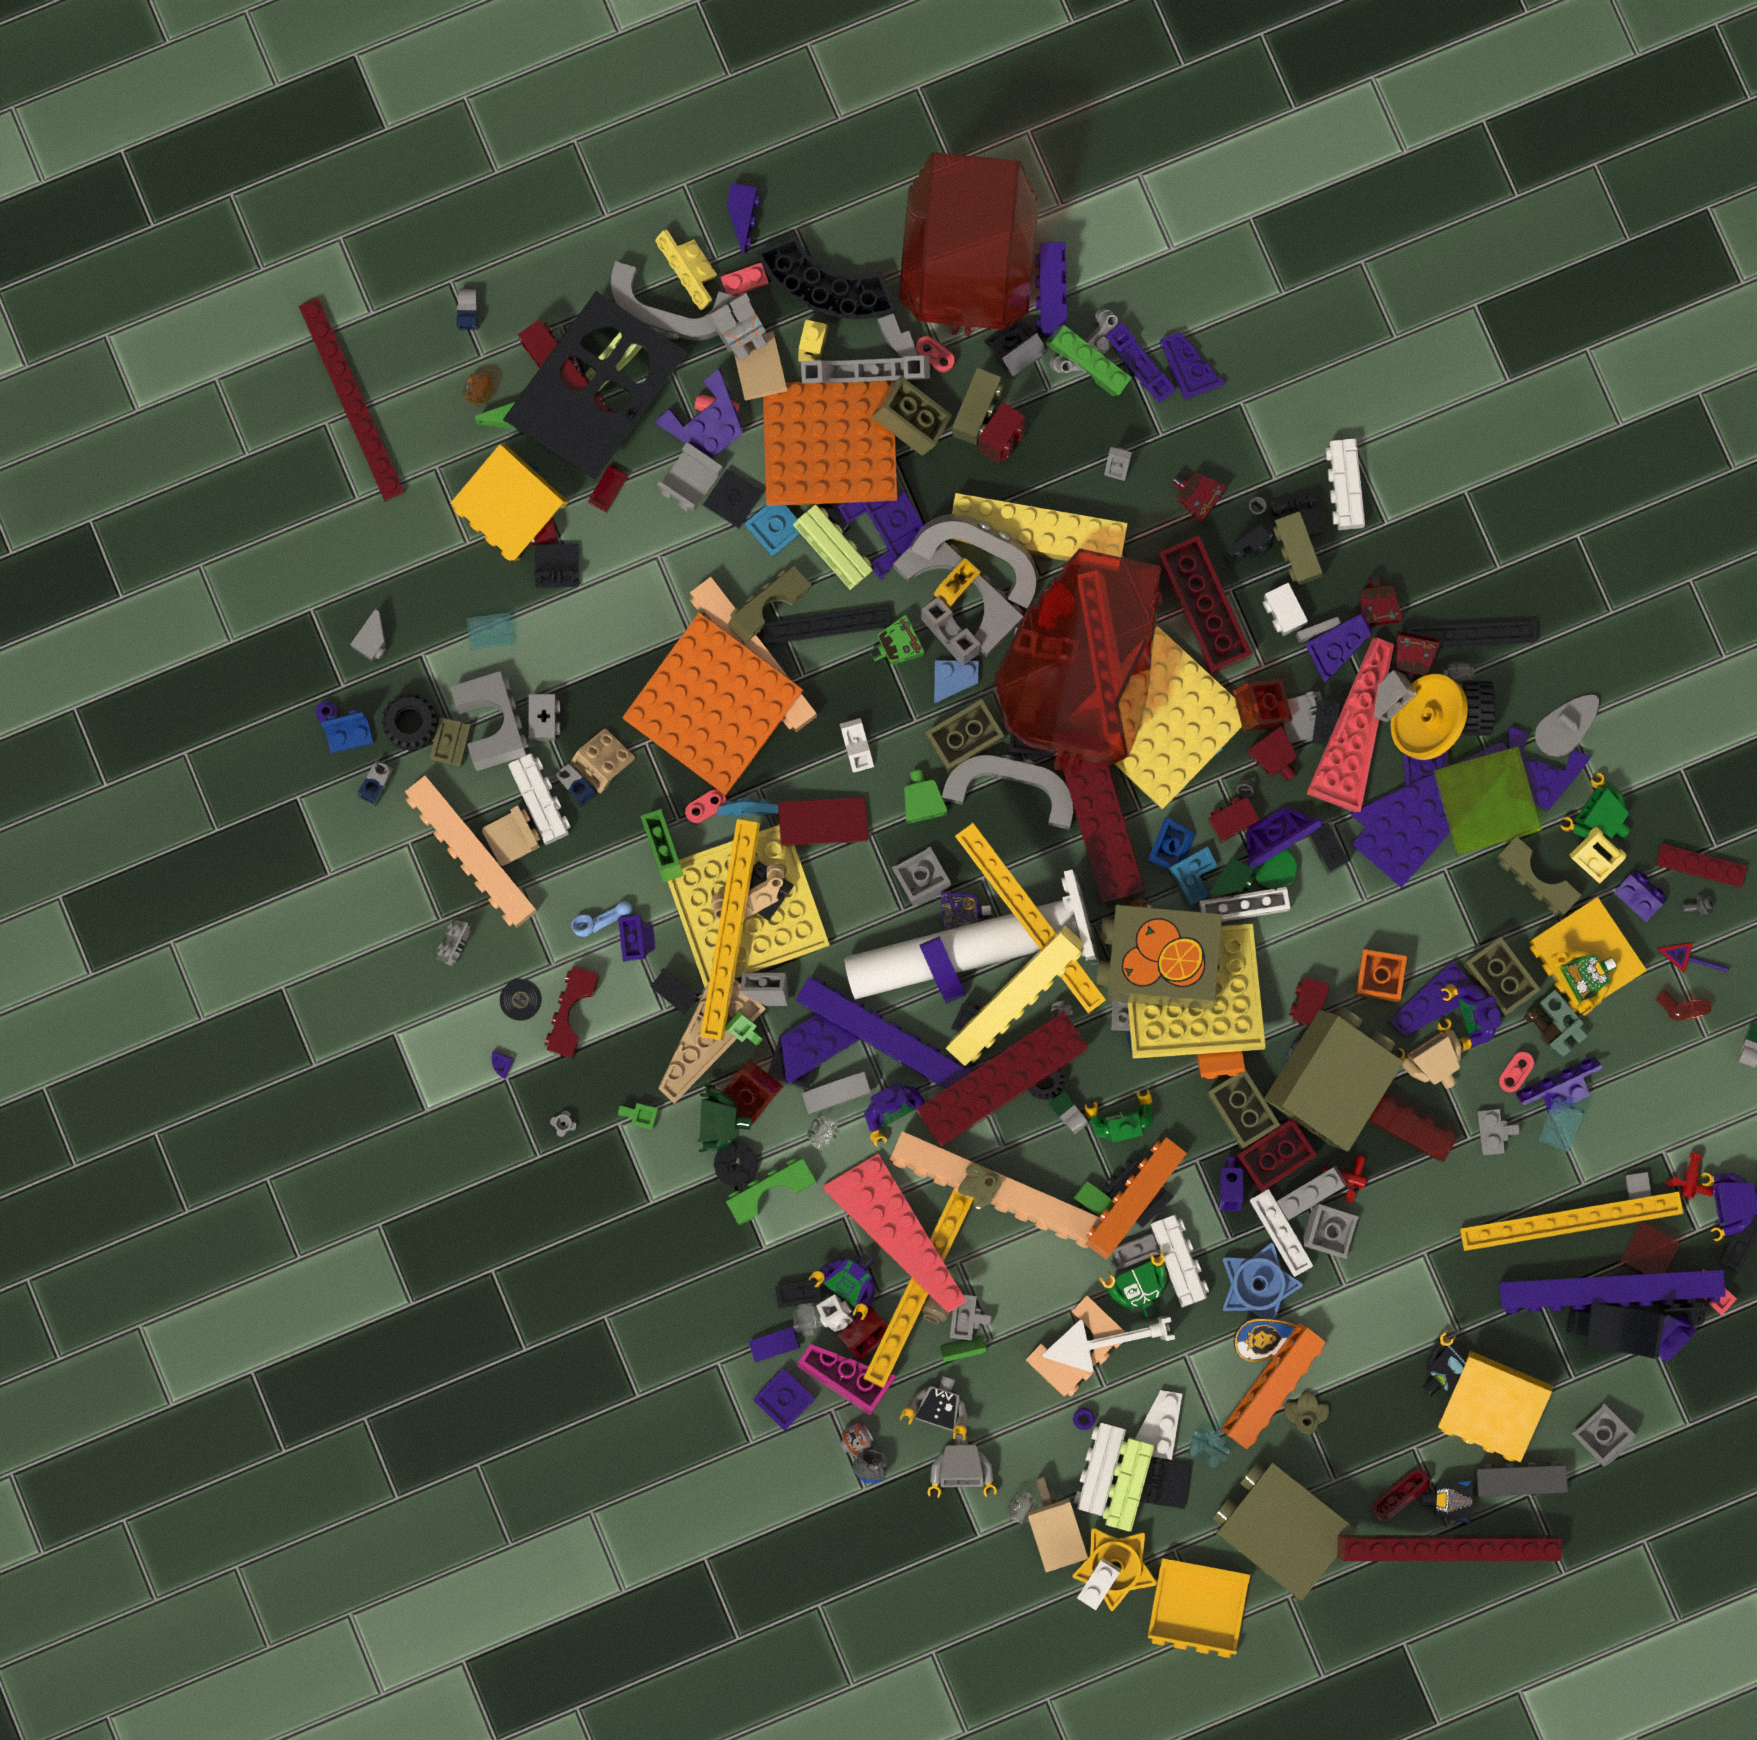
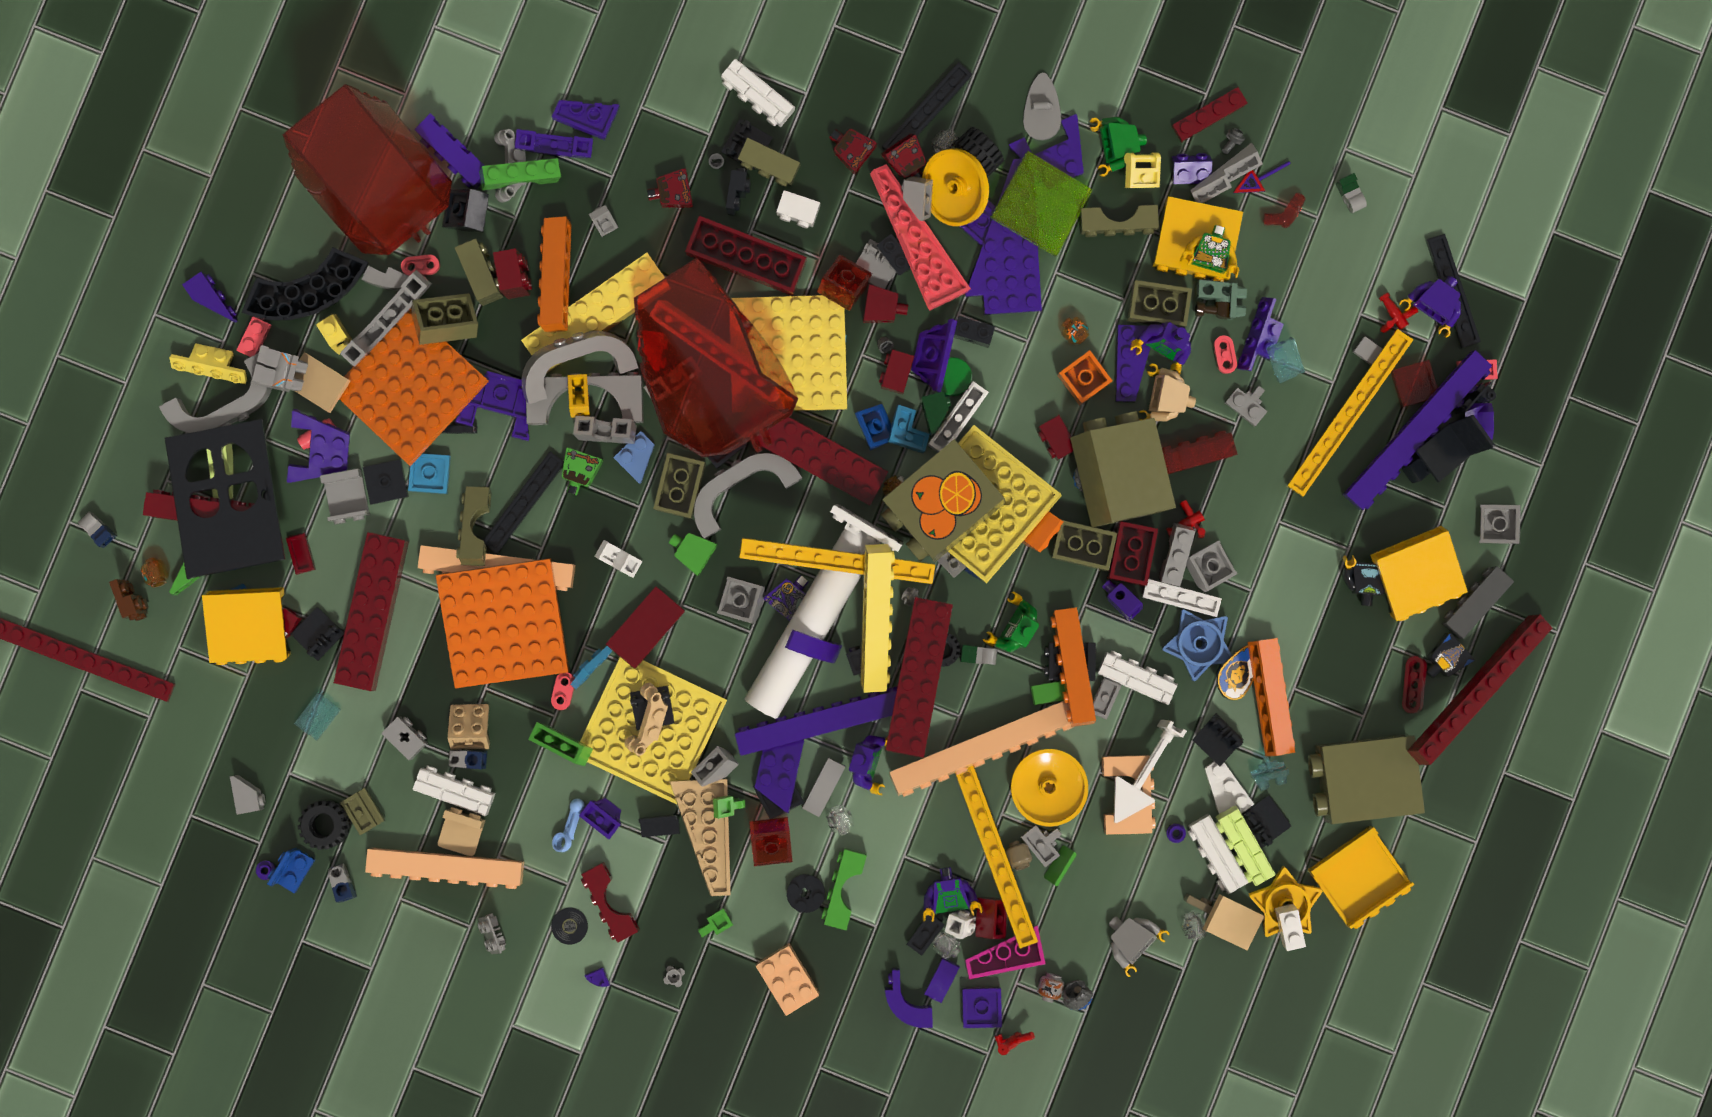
camera: 55 degrees left, 5 degrees up
light grey arch [450,671,528,771] -> none
dark green torso [698,1084,752,1152] -> none
yellow plate [700,819,760,1040] -> none
yellowish green brick [793,504,873,590] -> none
coral wing [822,1154,967,1313] -> none
torso [899,1376,968,1441] -> none
olive plate [958,1165,1001,1209] -> none
green torso [1099,1250,1167,1317] -> none
olive plate [1284,1391,1329,1435] -> none
light grey tile [1296,617,1341,643] -> none
dark purple wing [1305,614,1373,683] -> none
none -> reddish brown plate [109,579,148,621]
none -> dark red brick [333,532,409,691]
none -> orange brick [537,217,572,332]
none -> light nougat brick [756,943,819,1016]
none -> dark purple arch [885,968,933,1028]
none -> red piece [994,1032,1035,1055]
none -> yellow dish [1011,749,1088,827]
none -> clear orange head [1061,317,1089,345]
none -> light grey slope [1190,143,1263,203]
none -> black hinge [1192,713,1244,767]

